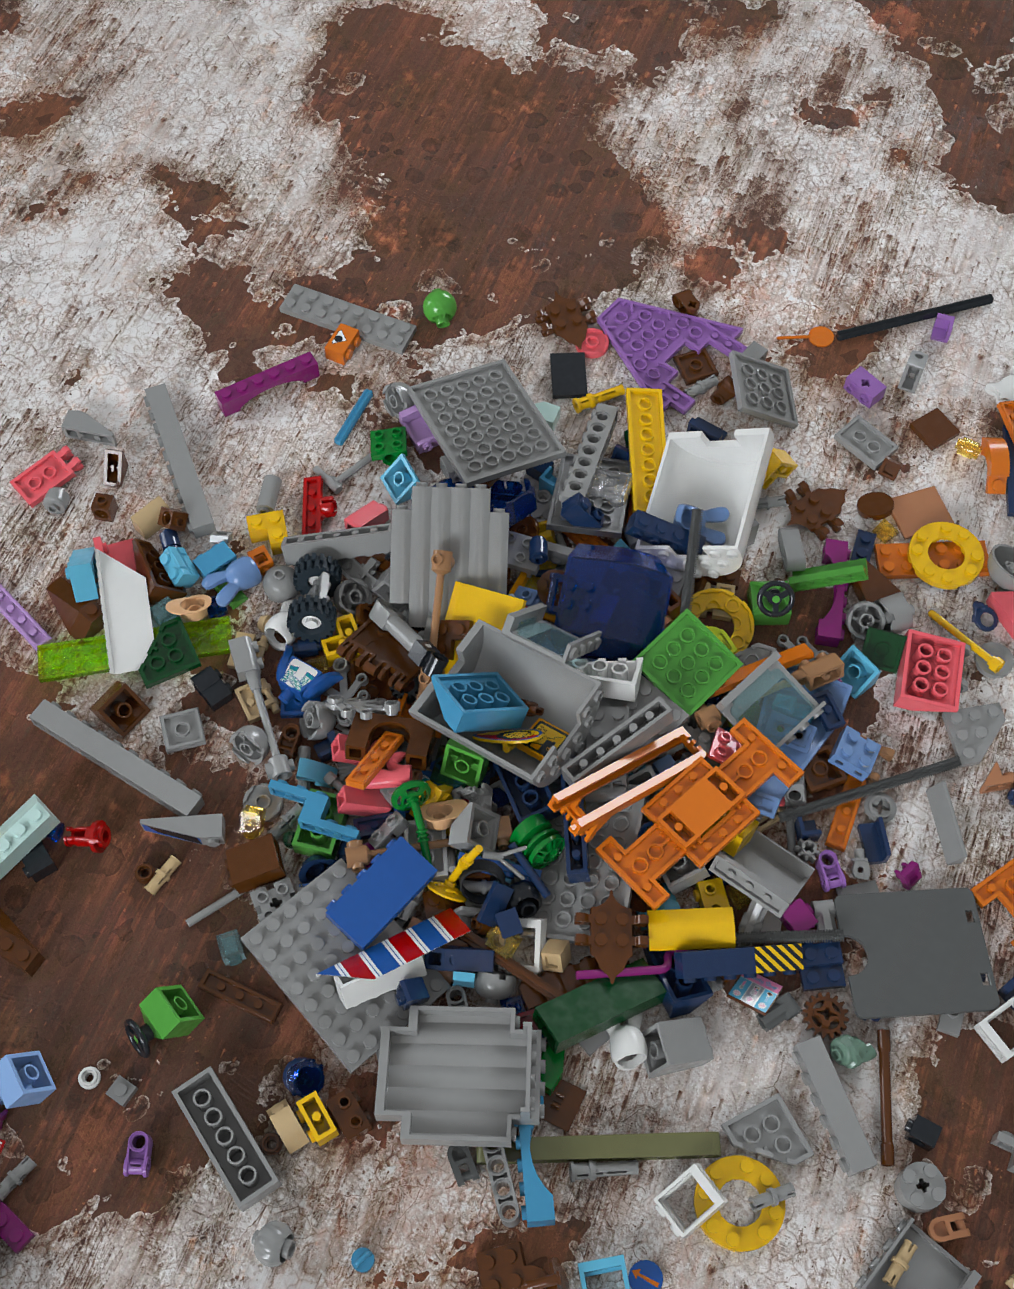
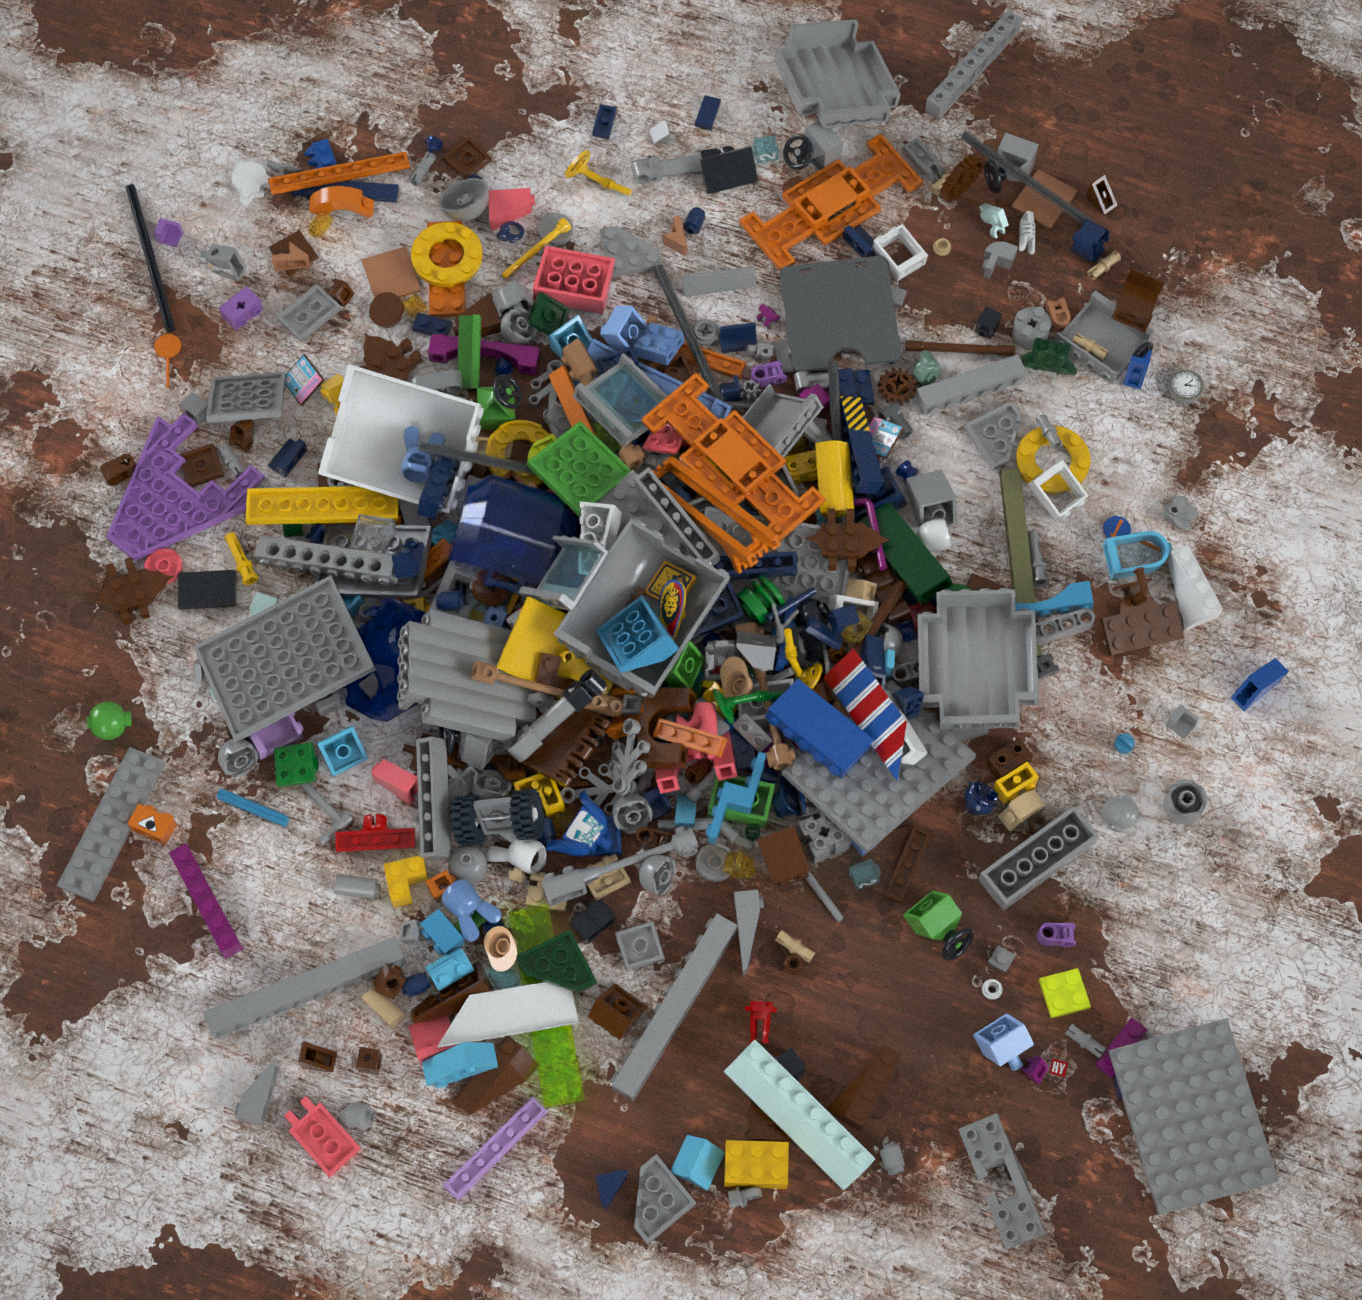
camera: 90 degrees left, 5 degrees up
none -> nougat slope [272,242,311,271]
none -> piece [286,354,325,406]
none -> clear blue tile [494,357,513,376]
none -> light blue brick [600,305,648,351]
none -> clear blue wheel [895,460,919,483]
none -> clear green piece [1020,337,1077,376]
none -> neon yellow plate [1038,968,1091,1019]

